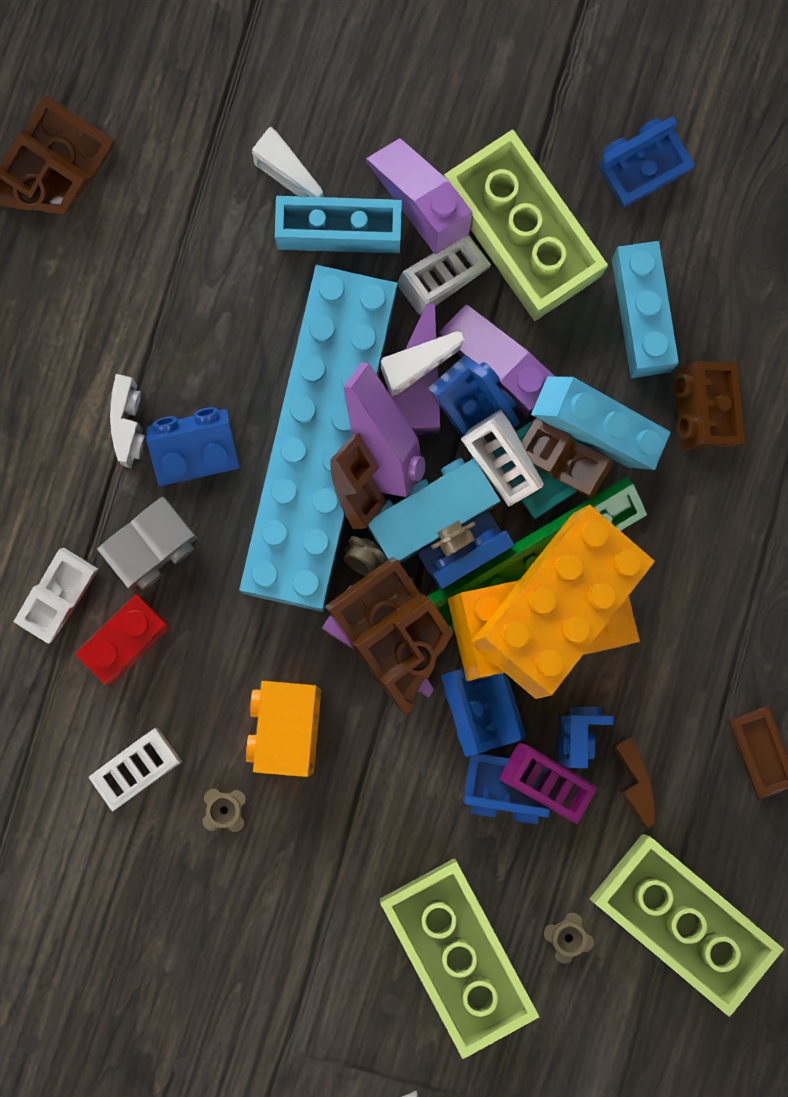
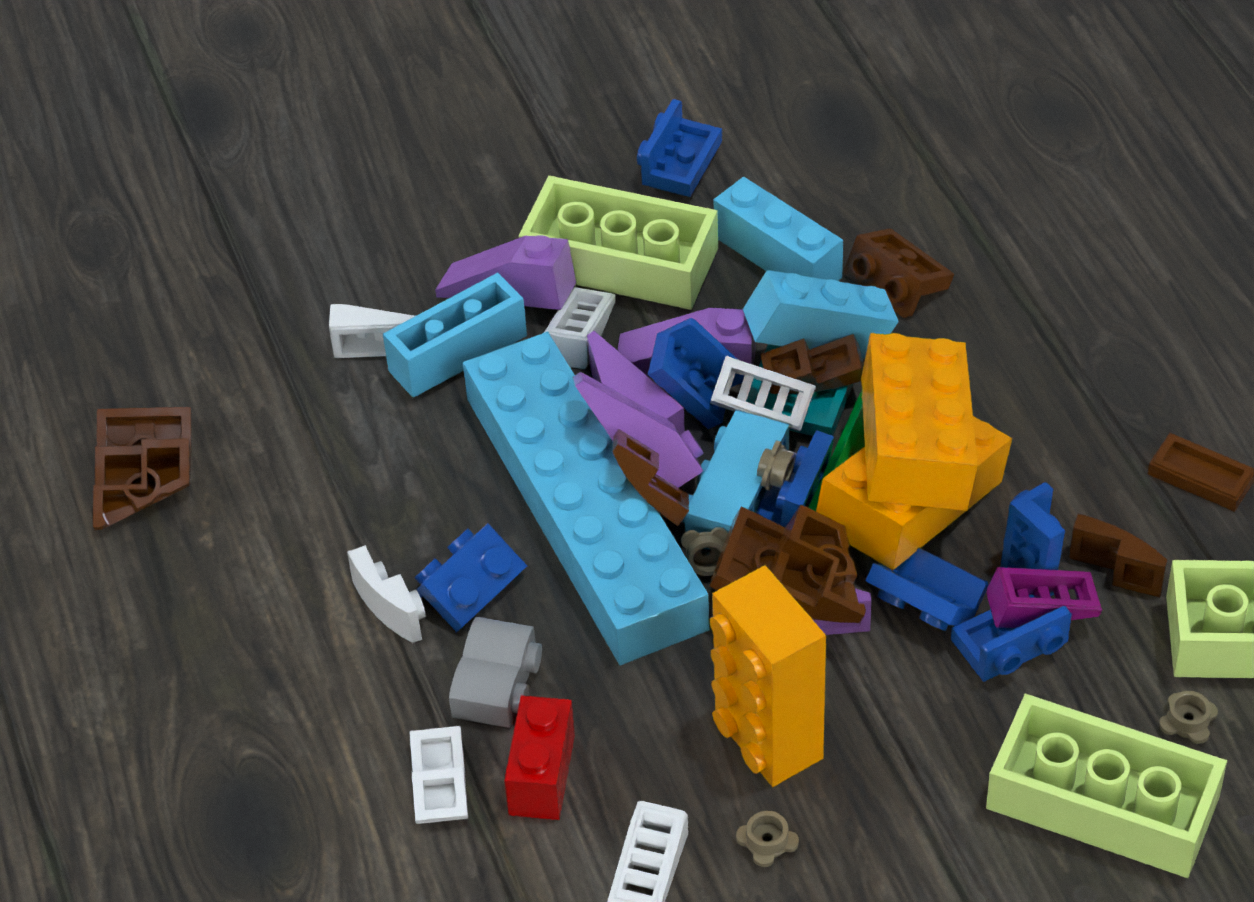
camera: 30 degrees left, 35 degrees down
white slope [381,331,464,397] -> none

